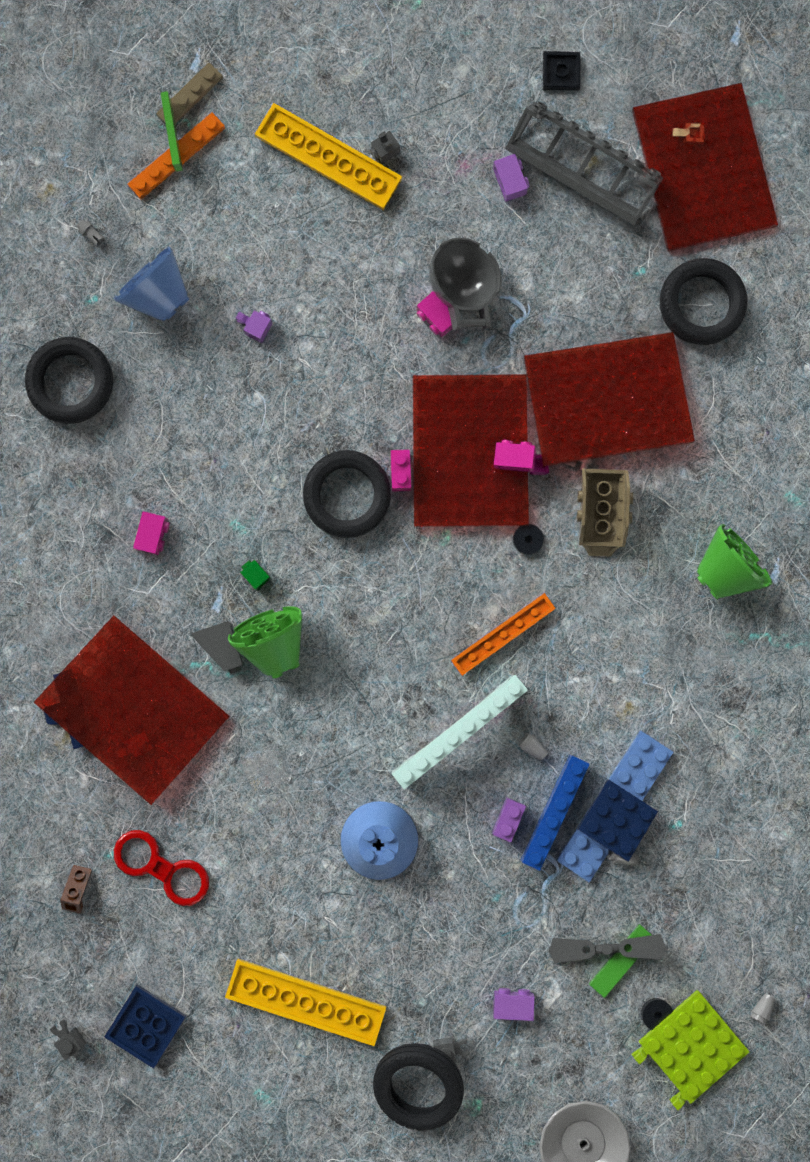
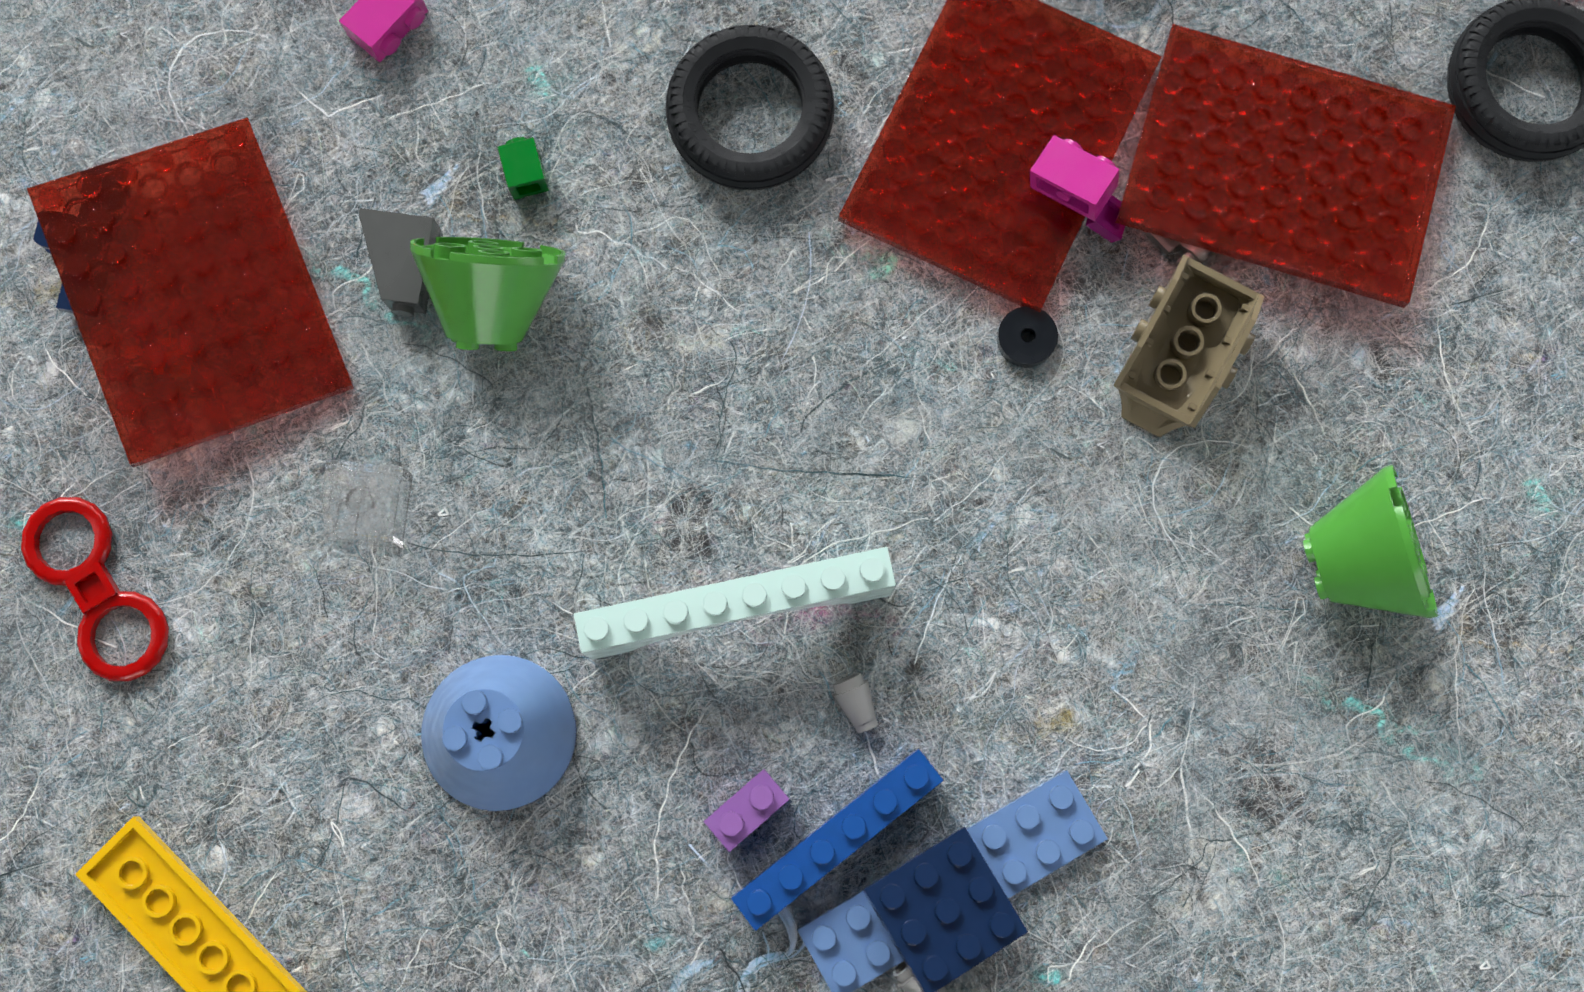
camera: 25 degrees right, 5 degrees down
dark pink brick [391,450,411,492] -> none
orange plate [451,593,556,676] -> none

